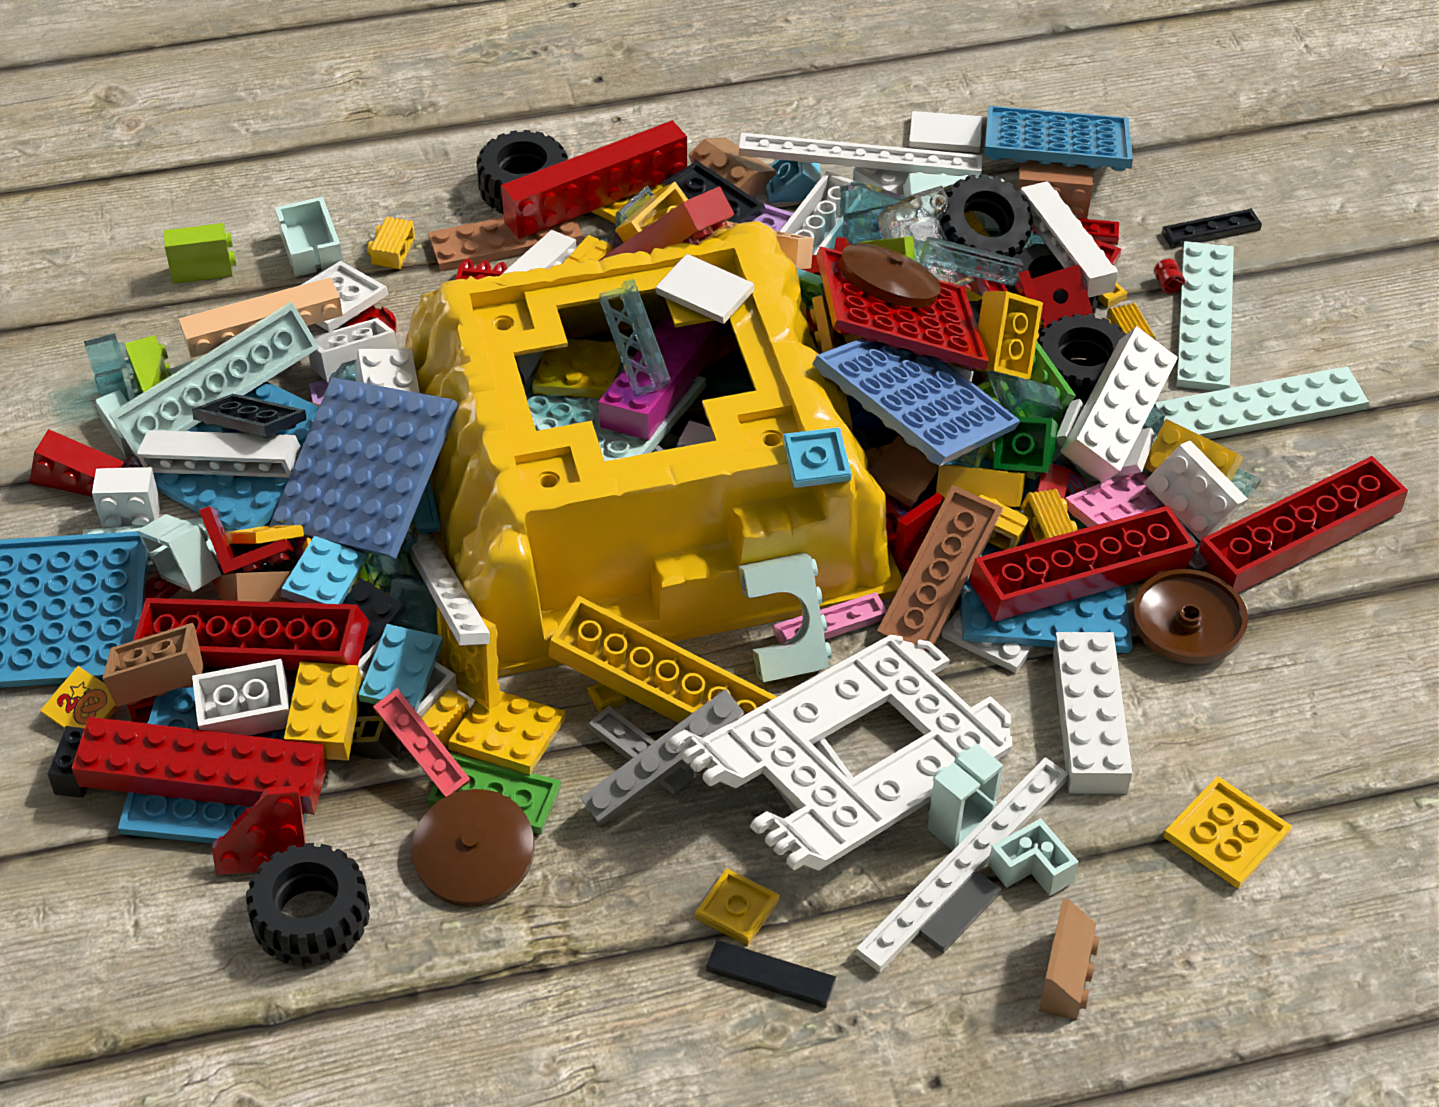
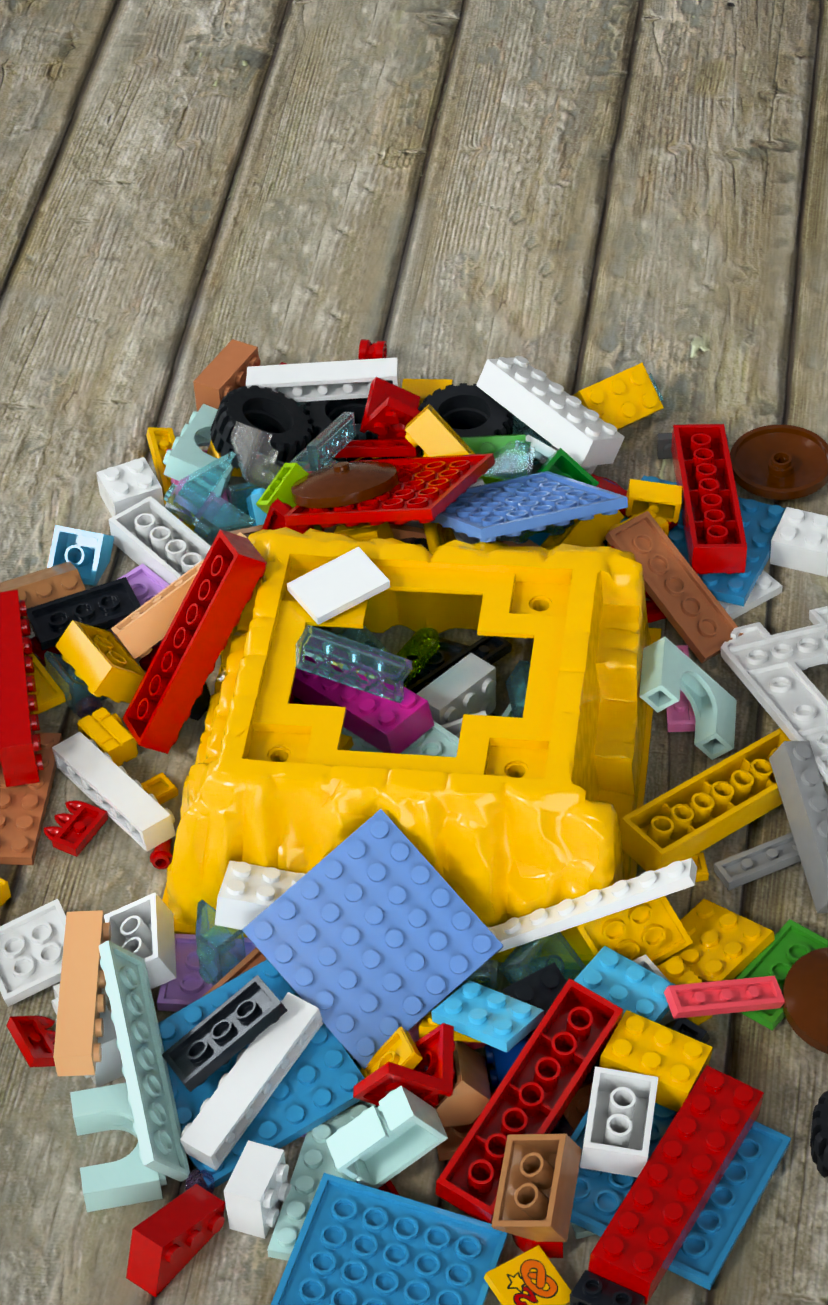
camera: 65 degrees left, 5 degrees down
clear light blue brick [84,333,138,402] -> none
lime slope [124,335,171,395] -> none
red plate [212,785,307,875] -> none
white plate [739,133,982,177] -> none
medium azure tile [782,427,852,488] -> none
white tile [909,111,982,153] -> none
dark azure plate [984,105,1133,171] -> none
bright pink plate [1065,472,1166,527] -> none
white brick [1144,441,1247,541] -> none
light aqua plate [1153,366,1369,439] -> none
black tile [1161,208,1262,249] -> none
light aqua plate [1176,241,1234,391] -> none
red brick [1199,456,1408,593] -> none

